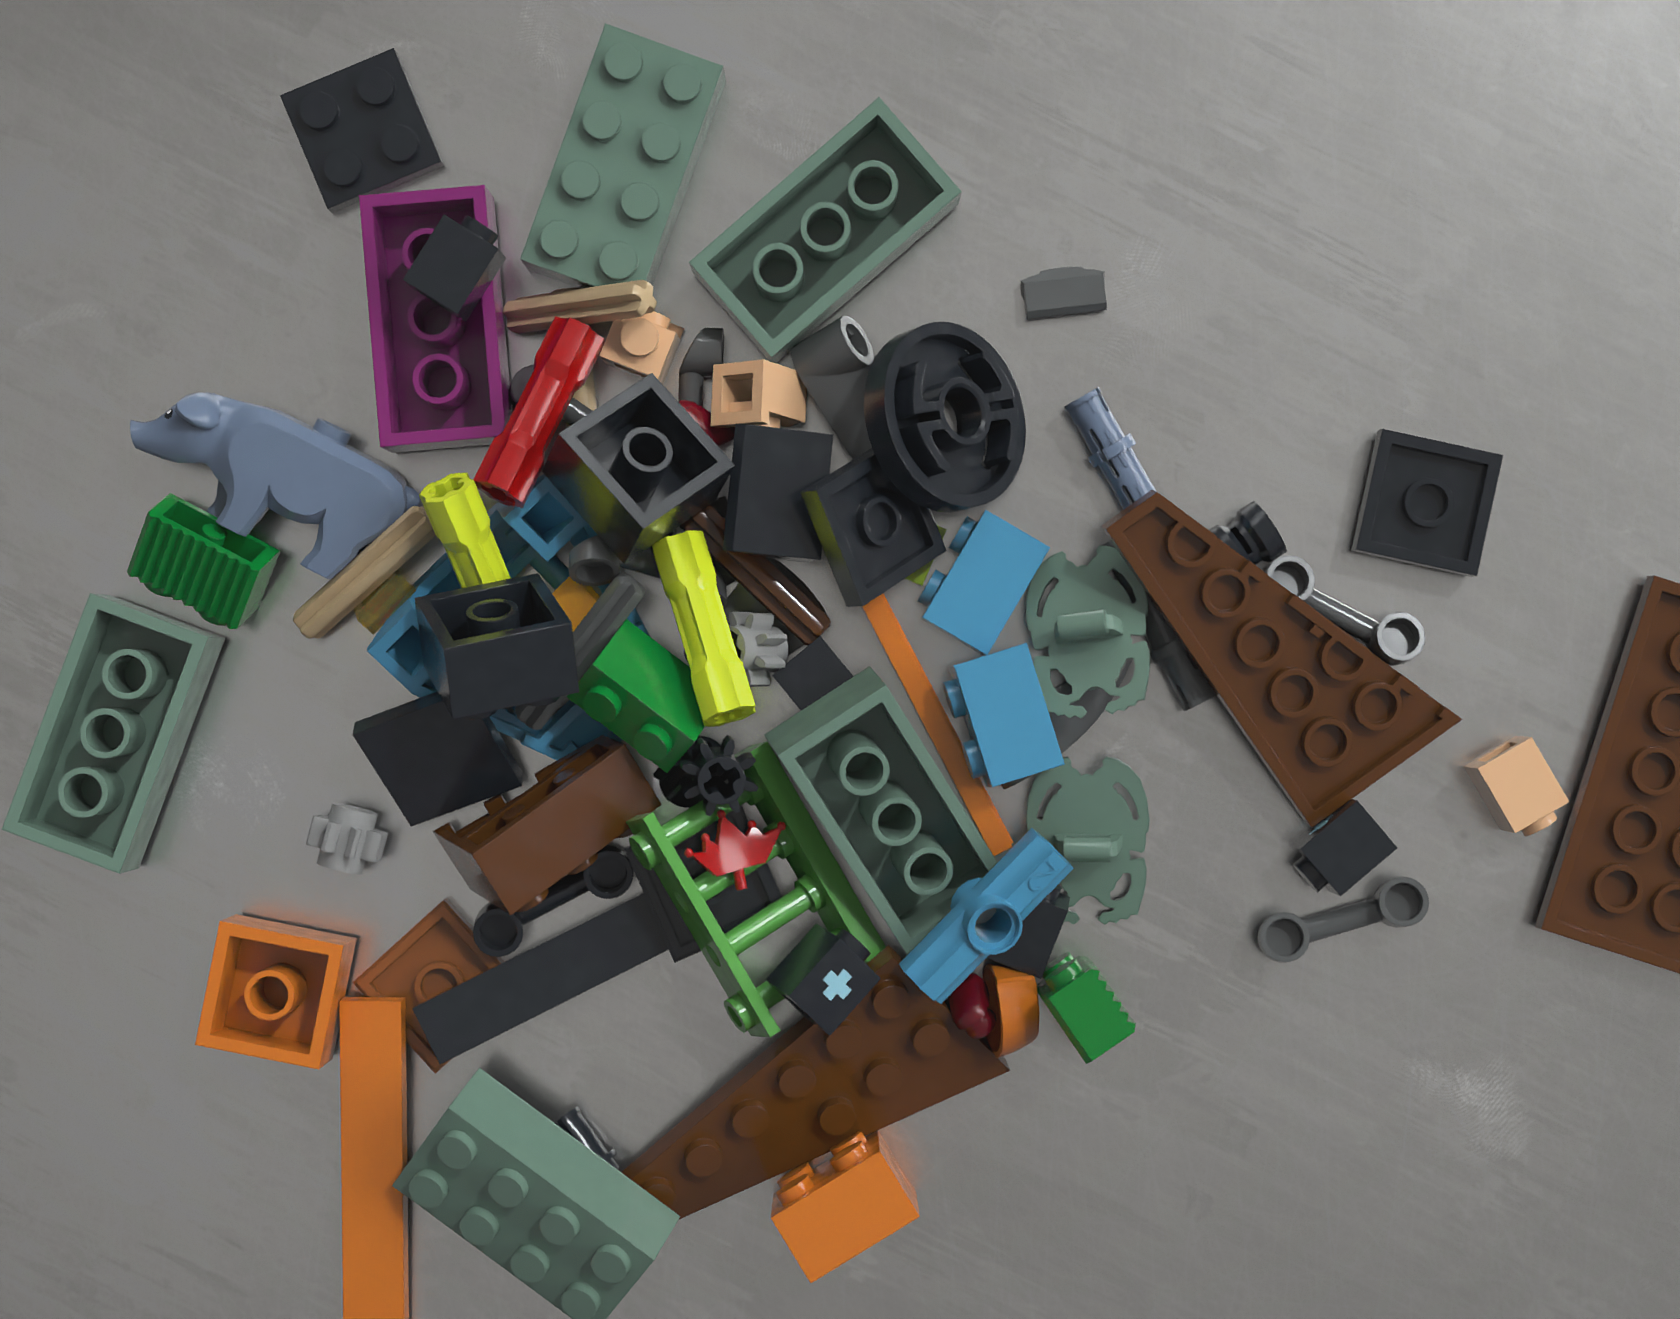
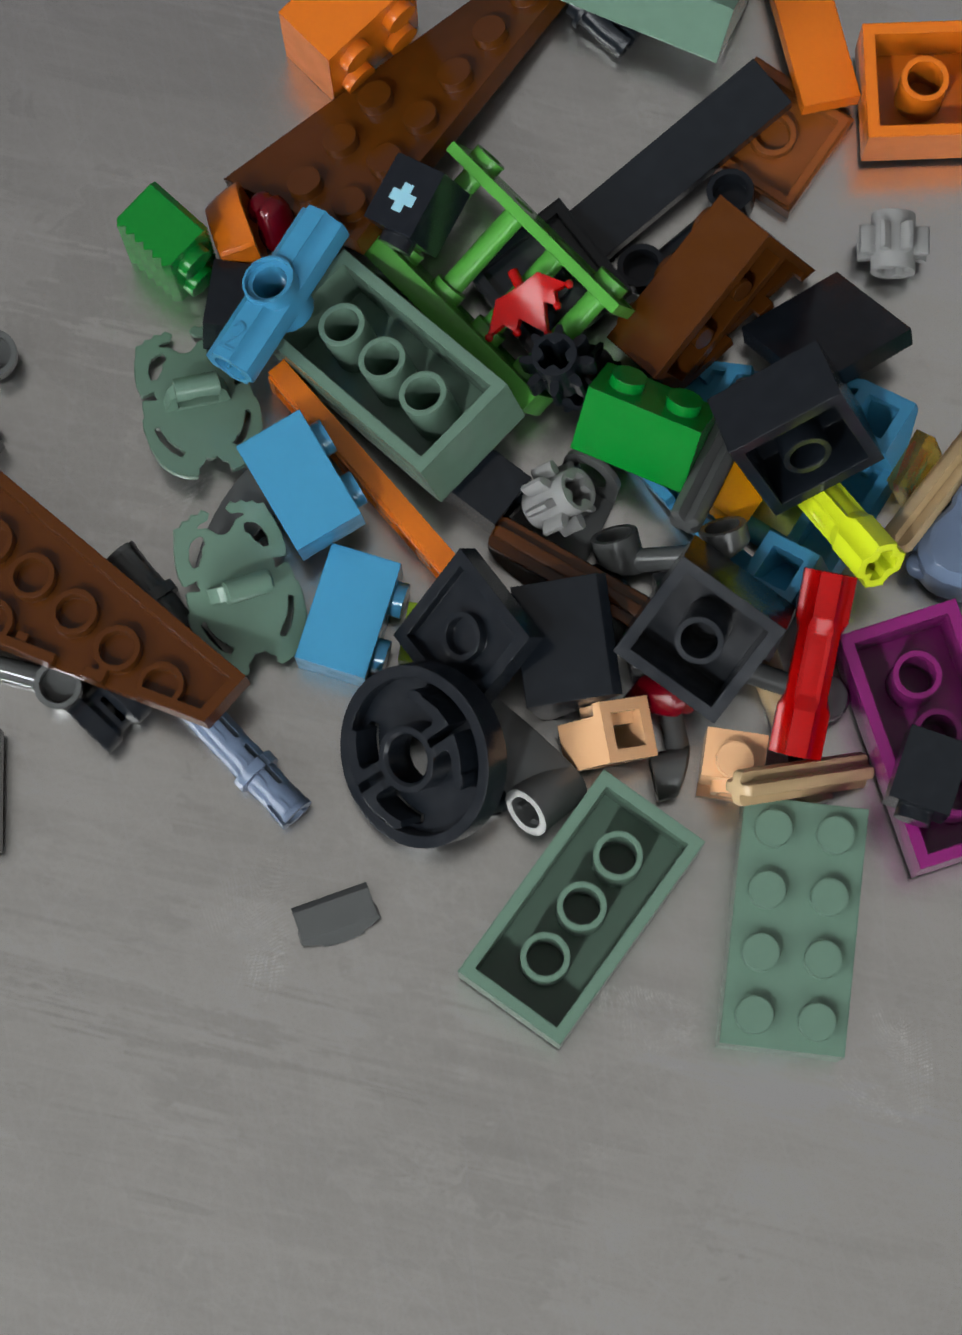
camera: 170 degrees right, 10 degrees down
neon yellow axle [652,530,756,727] -> none

